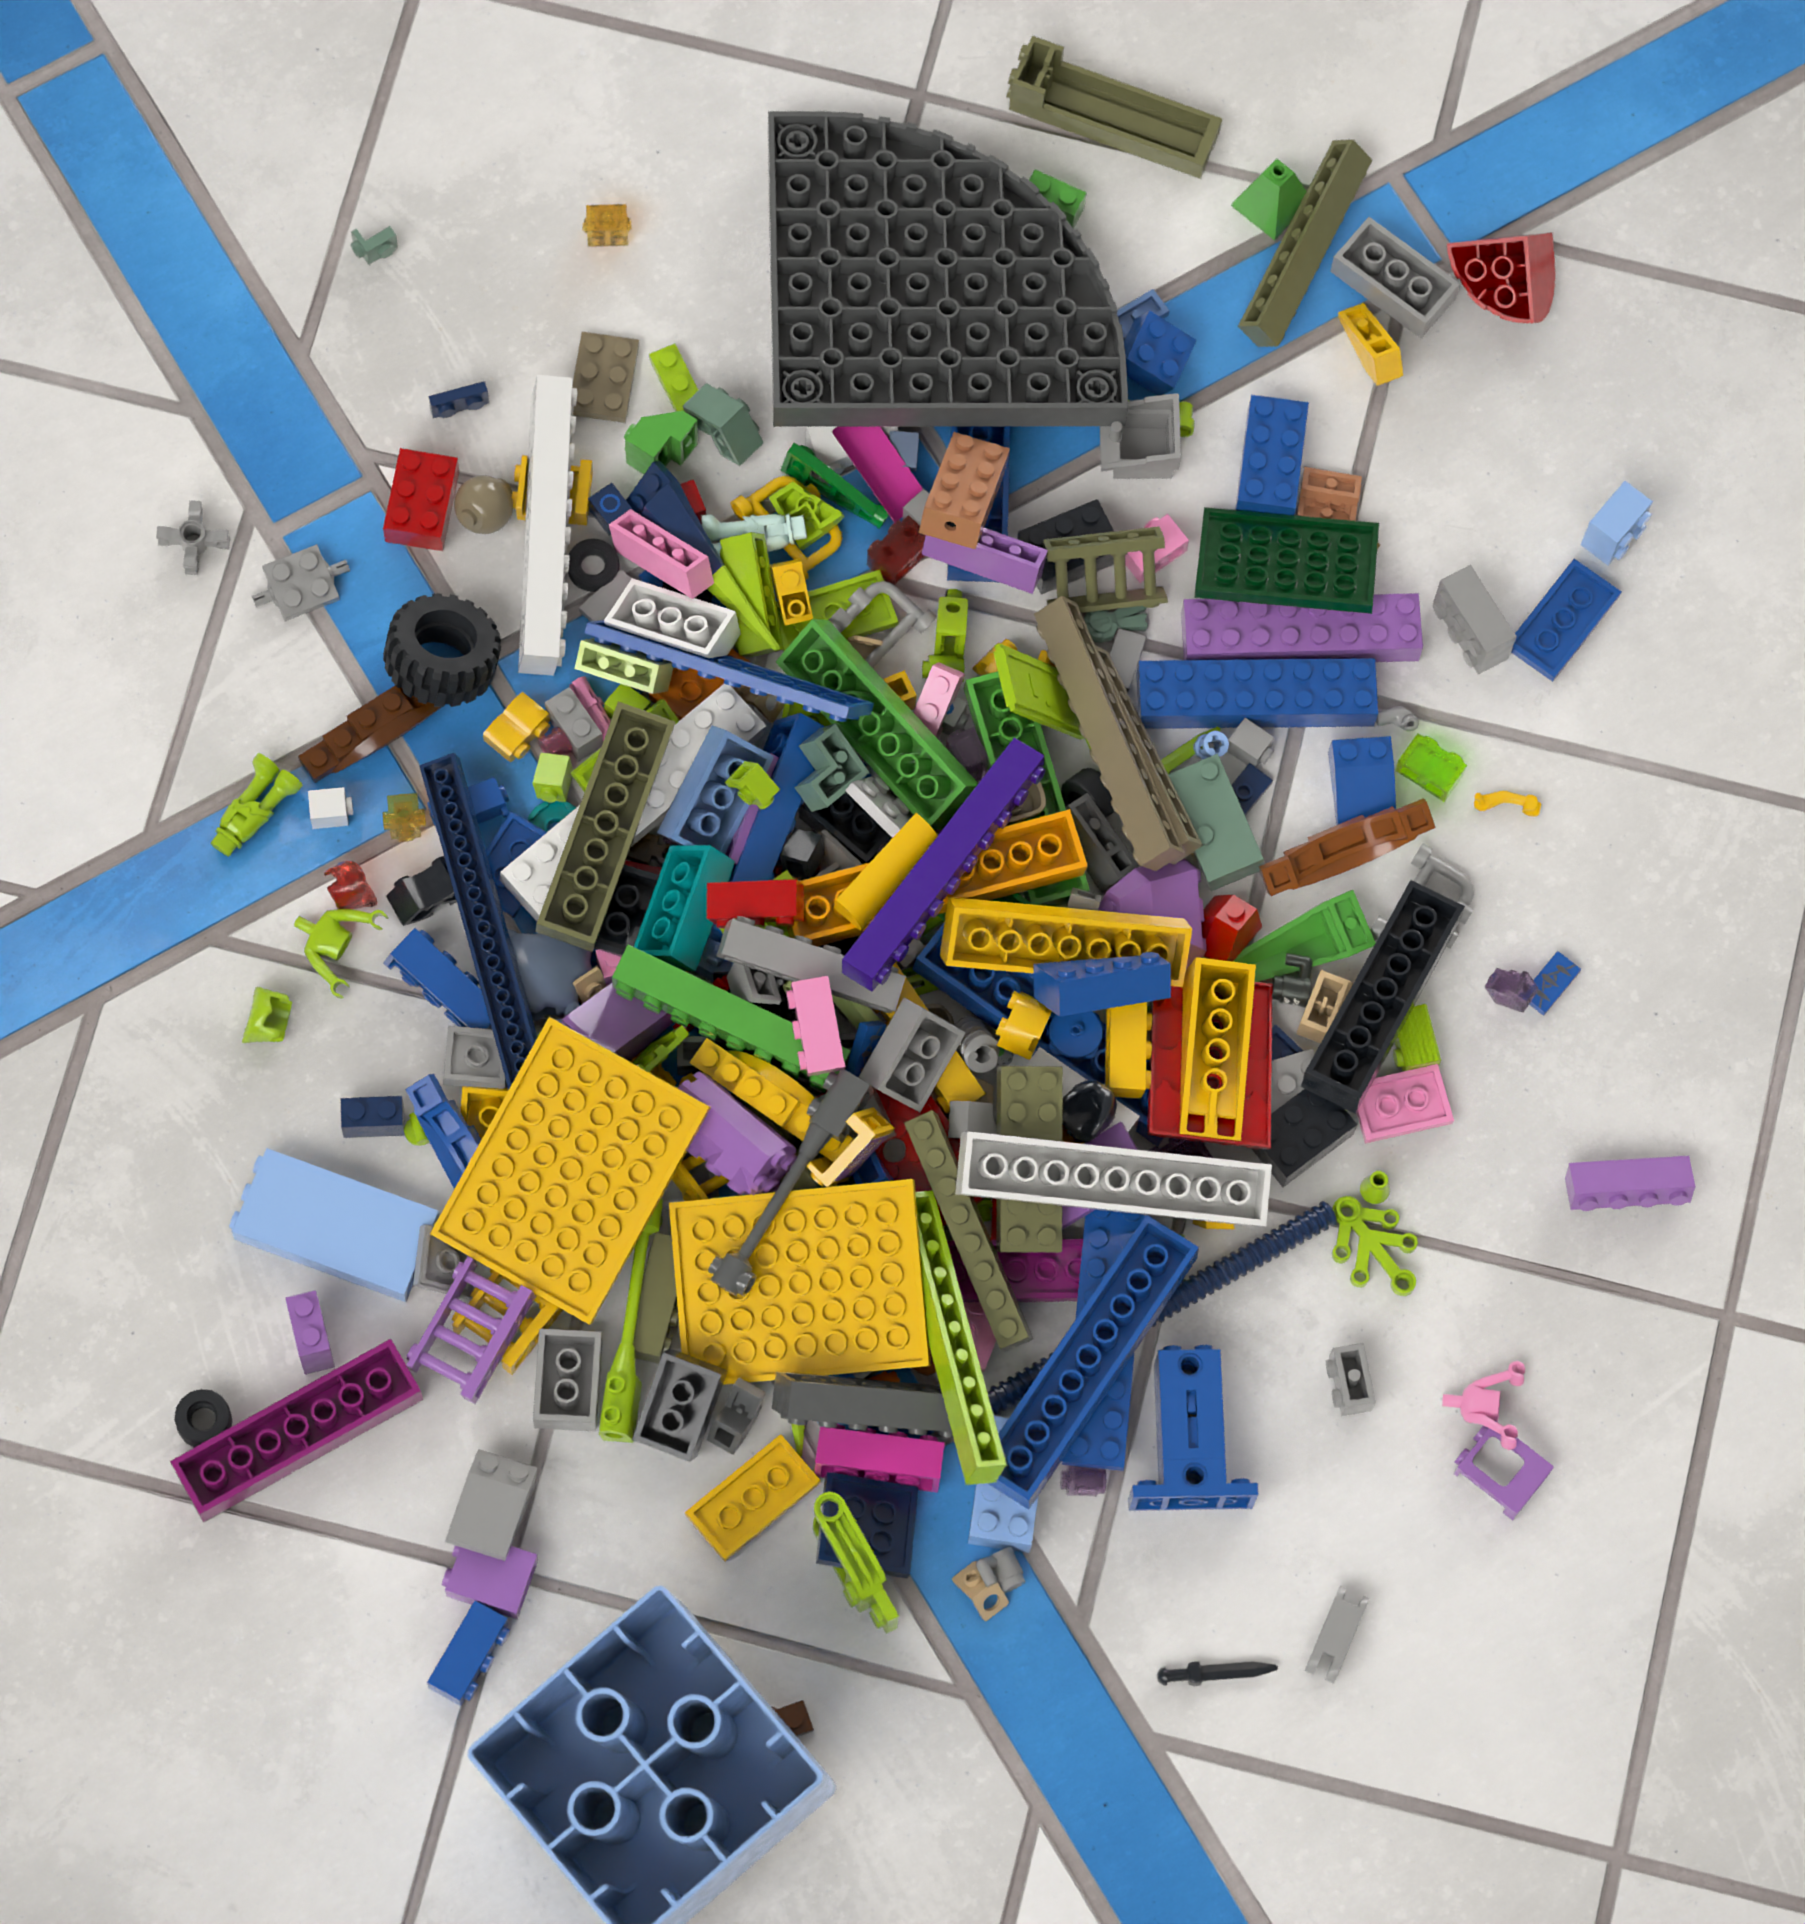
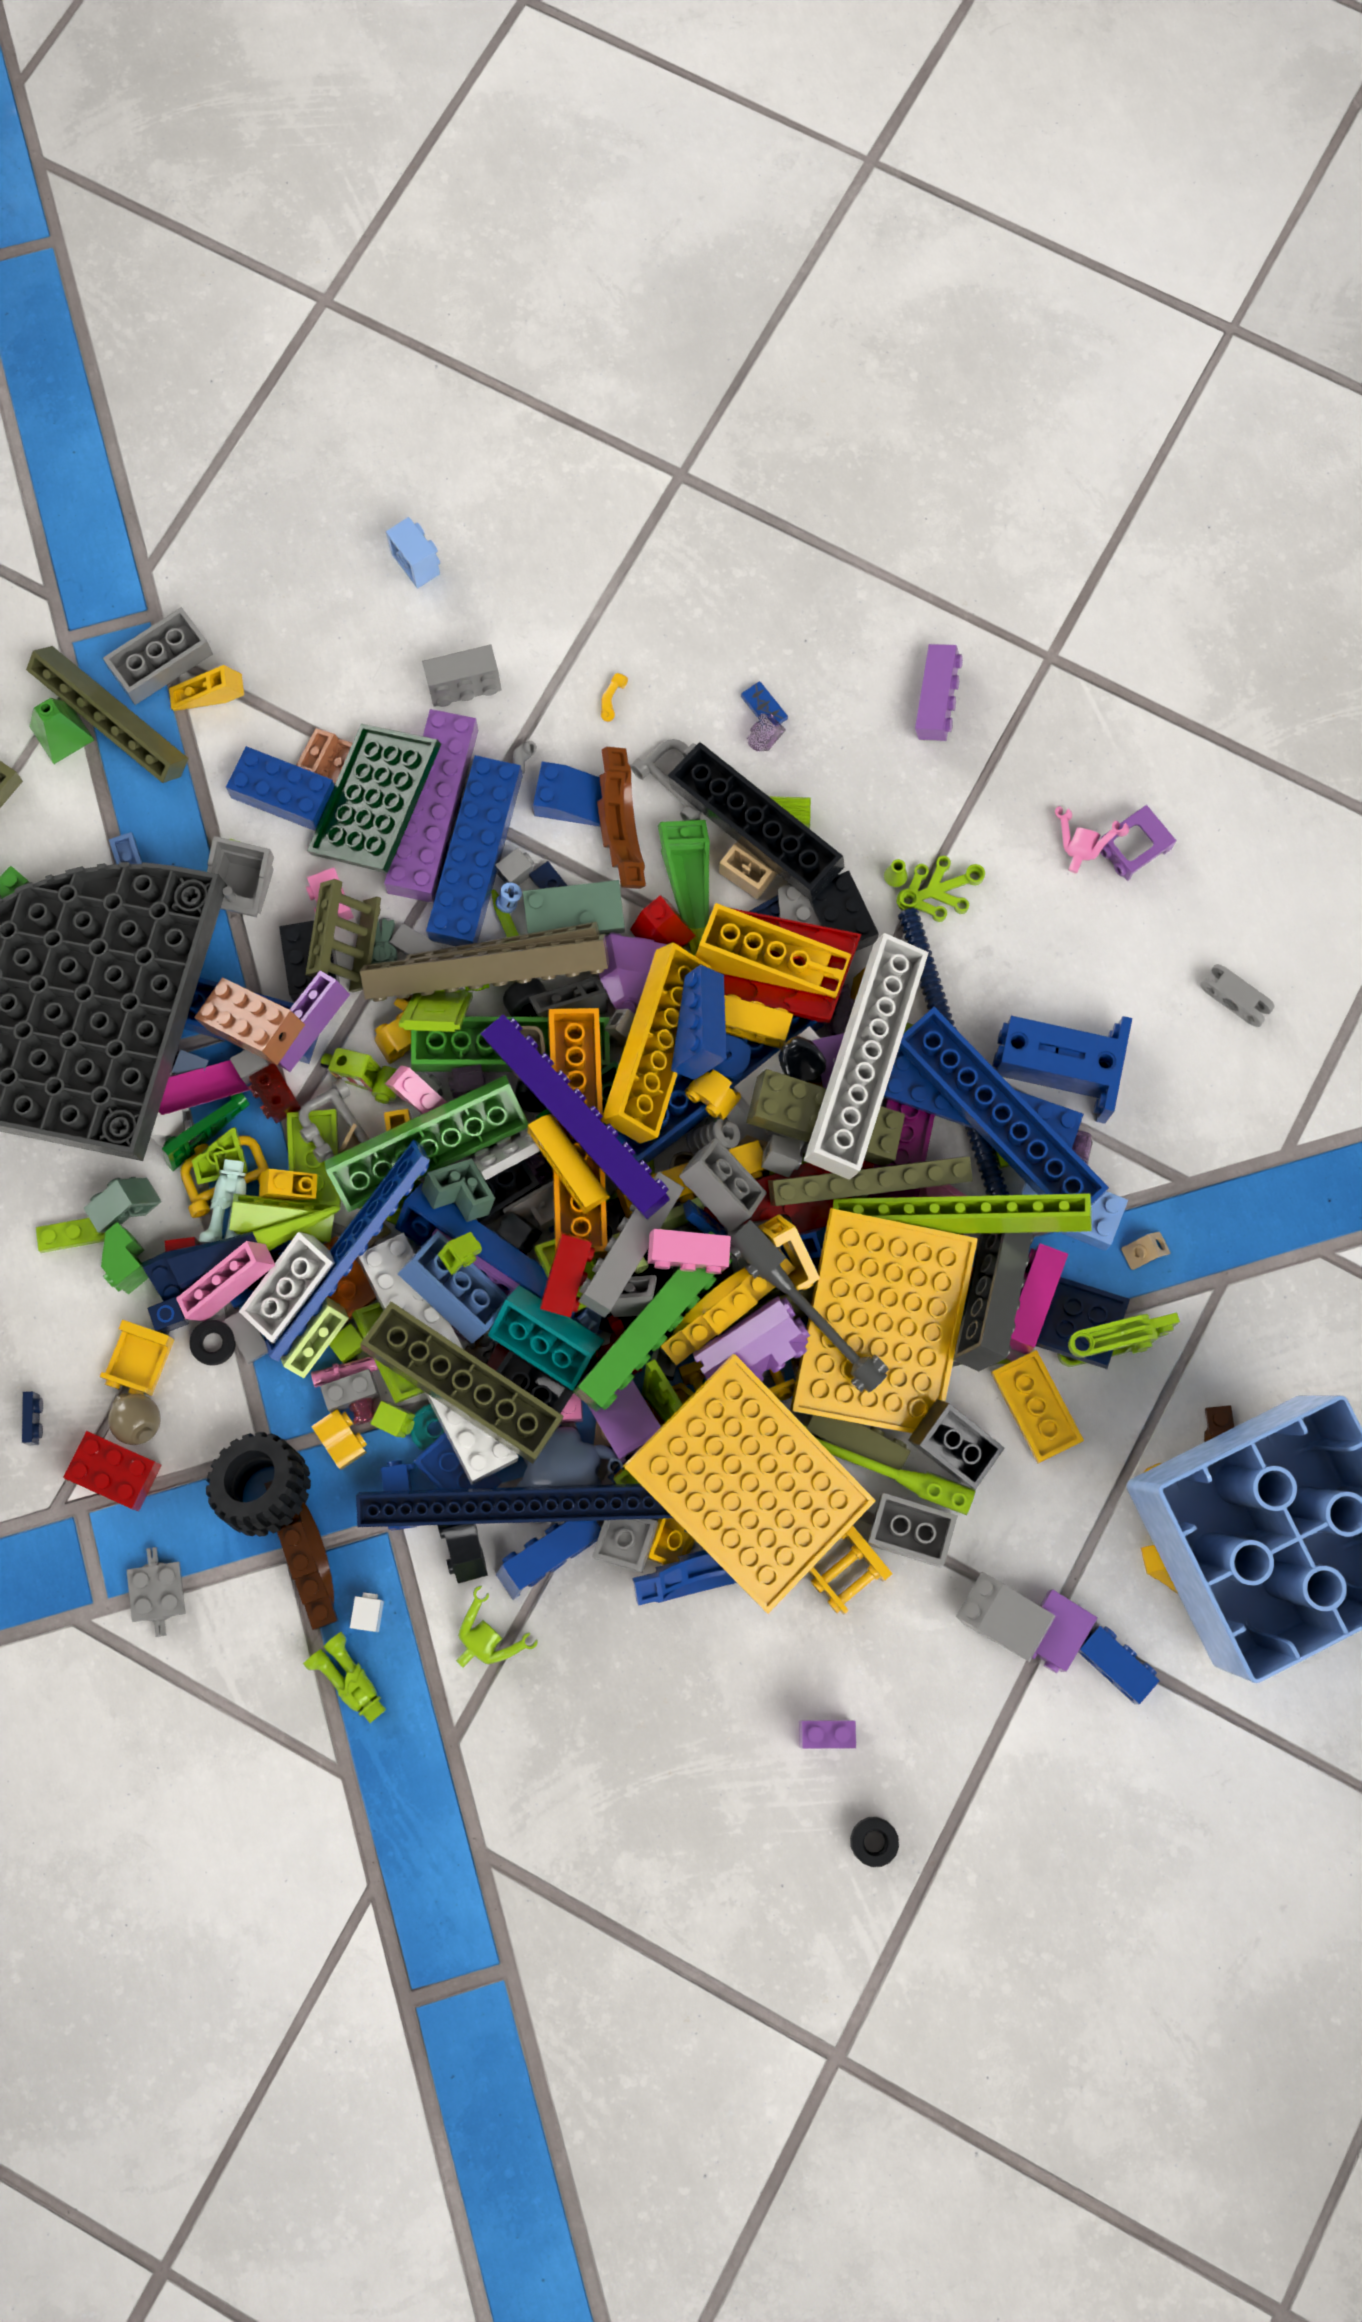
camera: 70 degrees left, 5 degrees up
light grey pin [156,500,230,575] -> none
magenta brick [170,1339,423,1523] -> none
light blue brick [229,1148,440,1302] -> none
lime hair [242,987,292,1043] -> none
clear red hair [324,860,377,909] -> none
dark blue brick [340,1096,405,1138] -> none
clear yellow brick [383,793,426,842] -> none
lime plate [404,1112,429,1146] -> none
medium lavender fence [406,1257,536,1405] -> none
light grey tile [413,1224,476,1299] -> none
white brick [518,375,577,676] -> none
dark tan plate [572,332,639,423] -> none
tan bracket [573,967,607,1005] -> none
dark grey brick [707,1377,766,1455] -> none
light grey piece [976,1547,1026,1593] -> none
blue brick [1124,310,1197,396] -> none
black sword [1157,1661,1278,1686] -> none
pearl dark grey piece [1272,953,1313,1008] -> none
light grey brick [1326,1343,1376,1416] -> none
bright pink plate [1357,1064,1454,1144] -> none
clear neon green brick [1395,733,1467,802] -> none
red brick [1446,232,1555,323] -> none
blue plate [1511,559,1622,682] -> none

